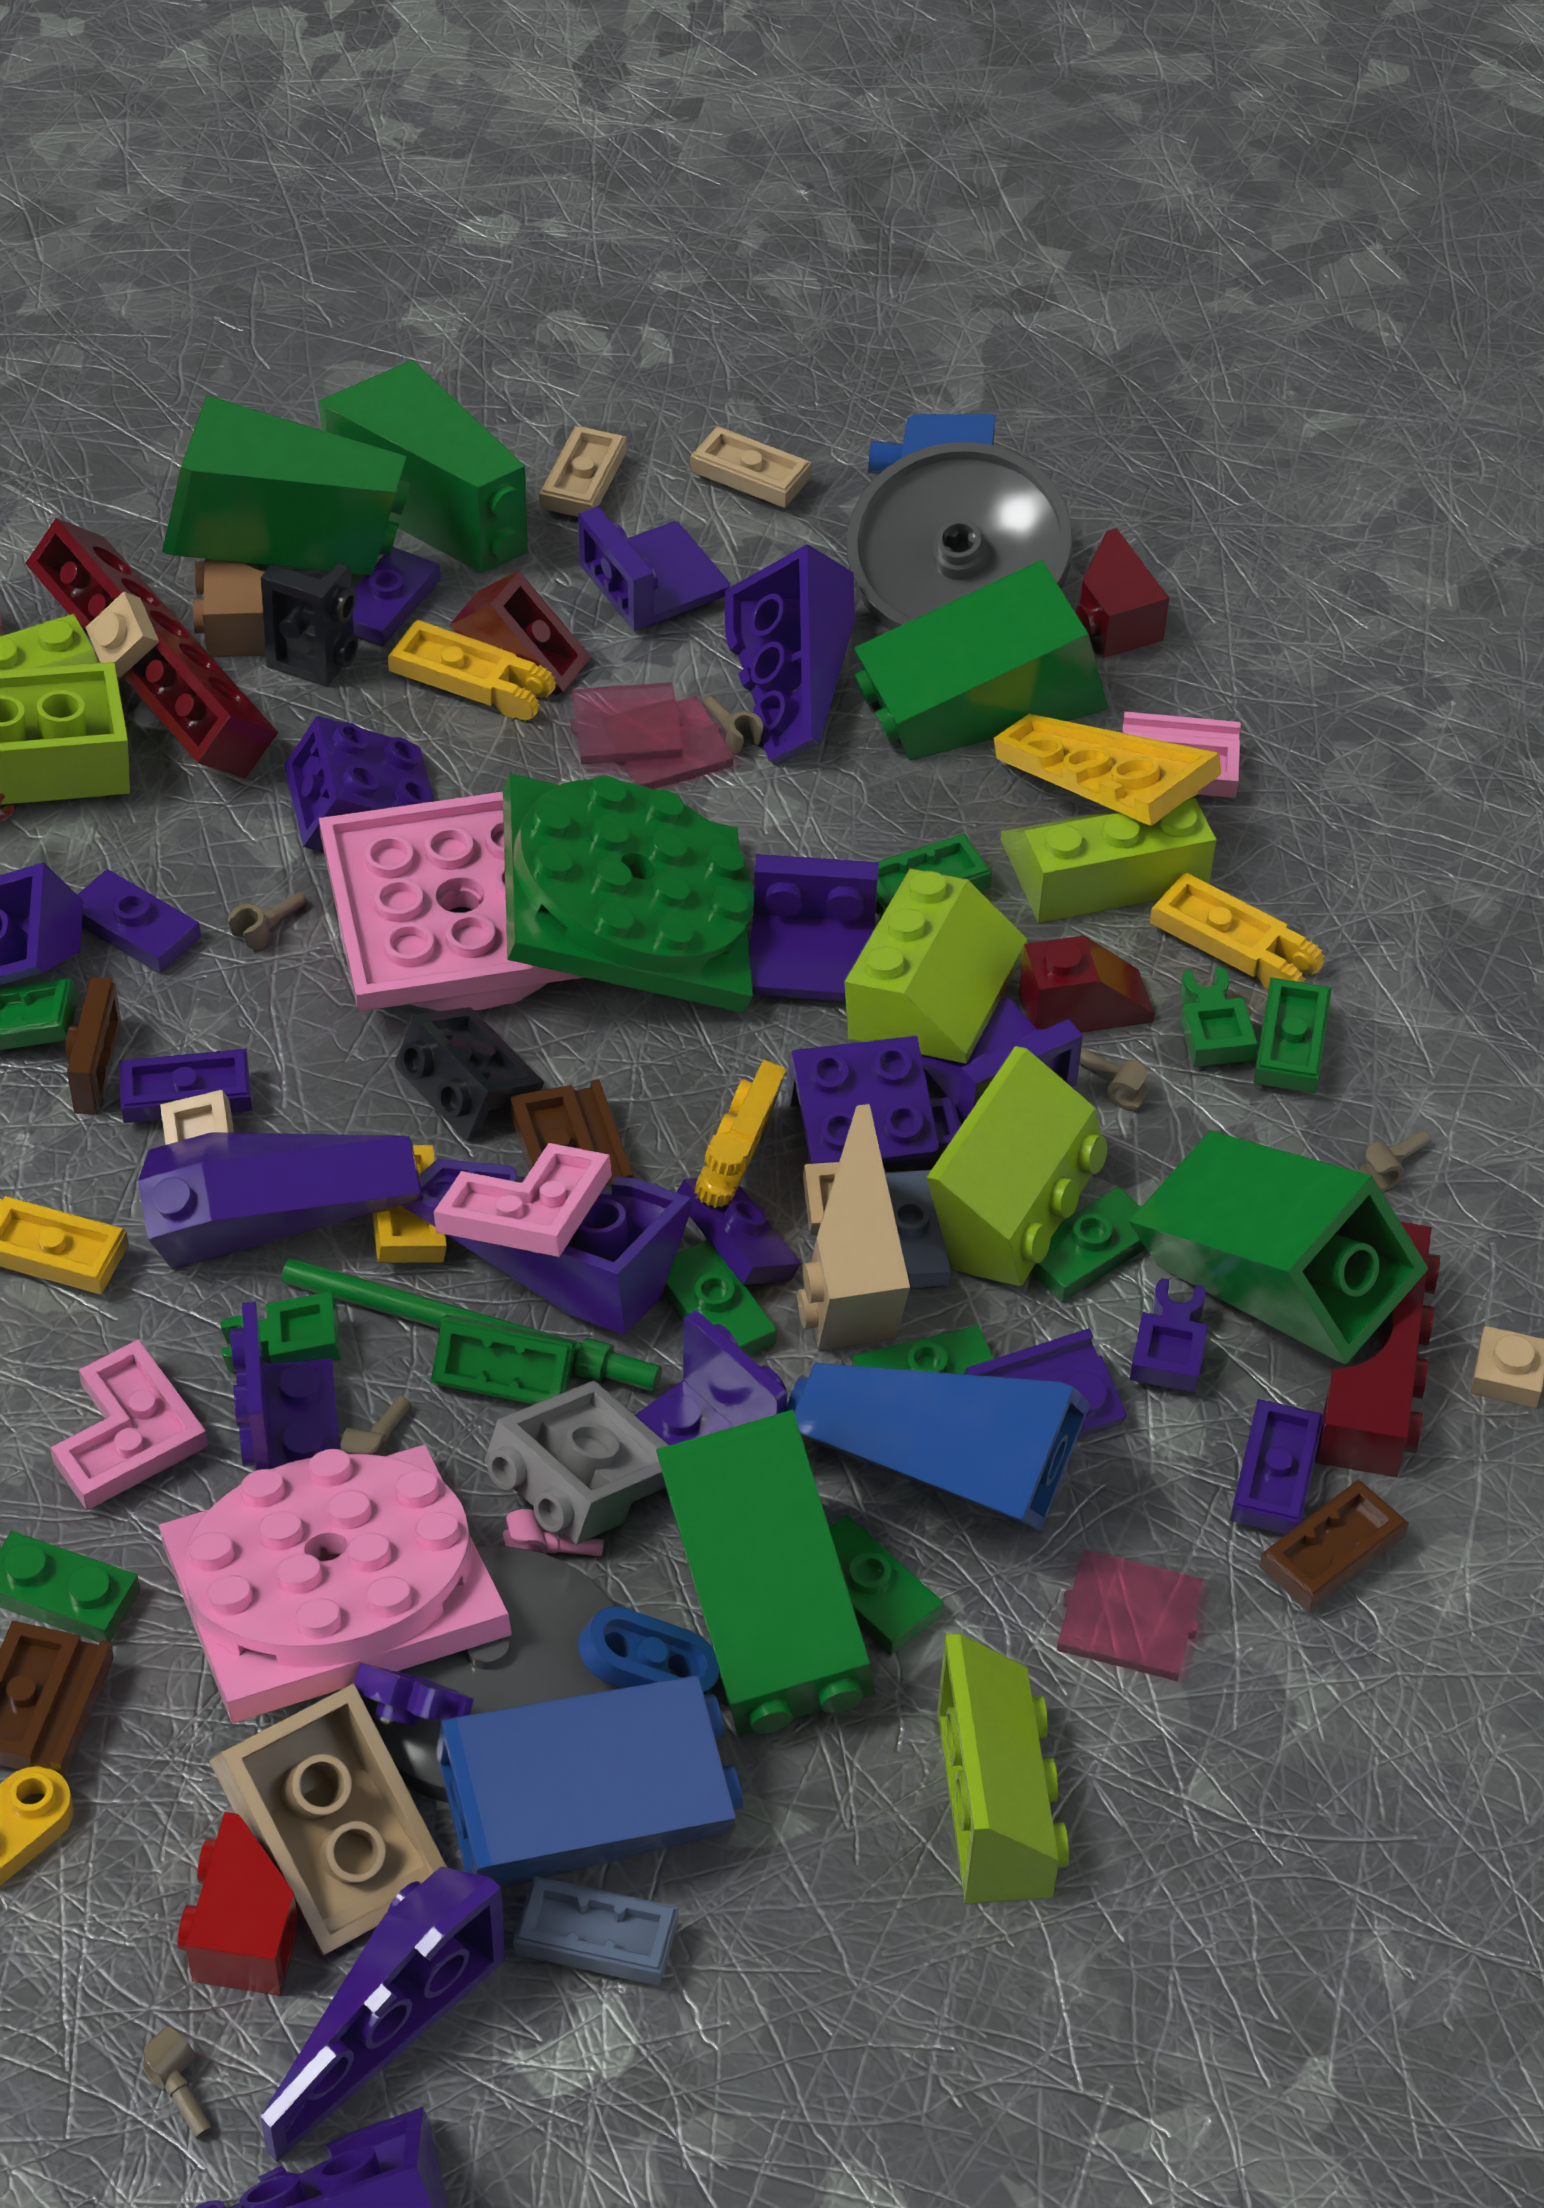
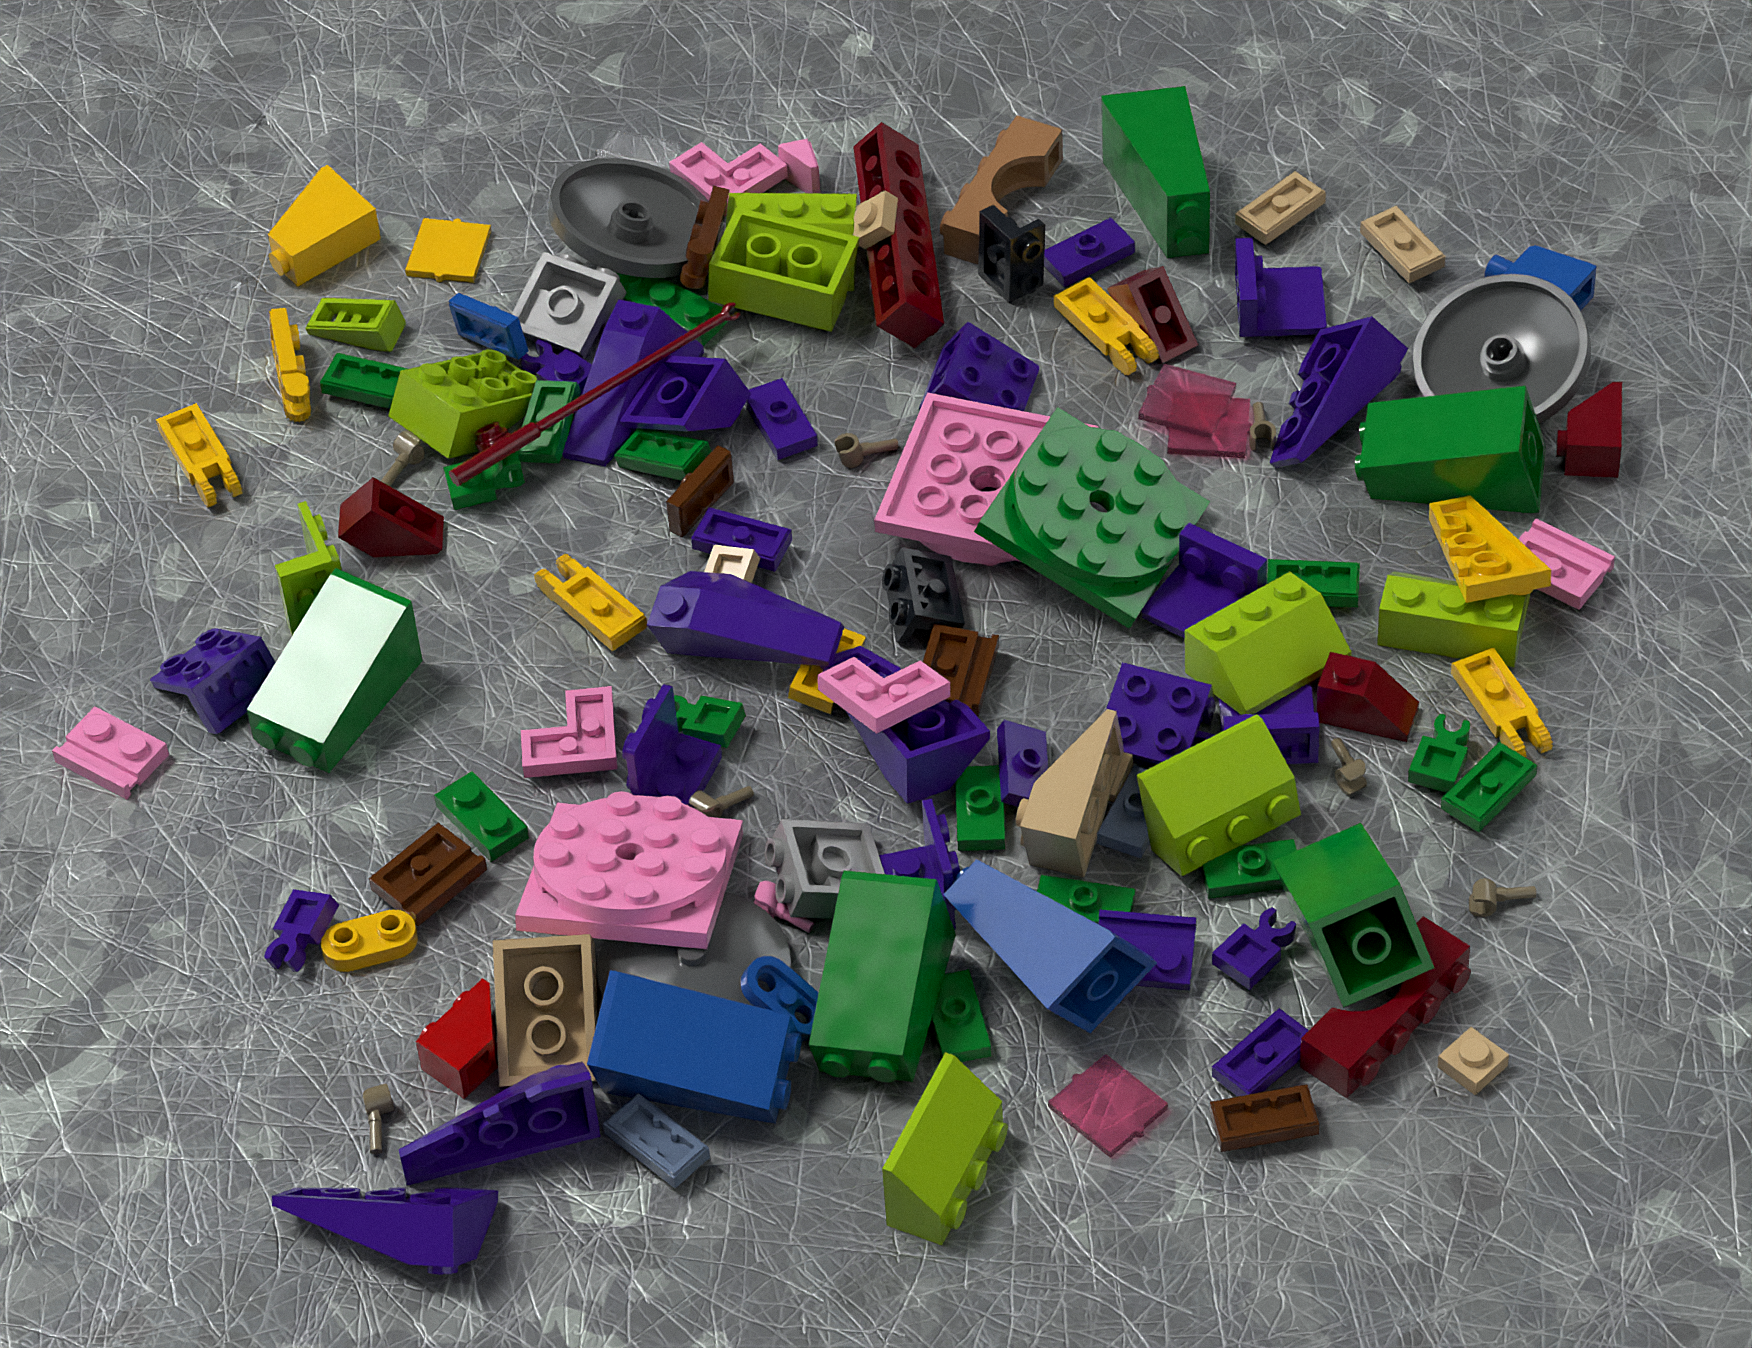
camera: 35 degrees right, 0 degrees up
green slope [162,395,411,575] -> none
green bar [282,1258,662,1392] -> none
dark purple plate [354,1662,474,1726] -> none
green plate [430,1314,577,1404] -> none
yellow hinge [694,1059,786,1208] -> none

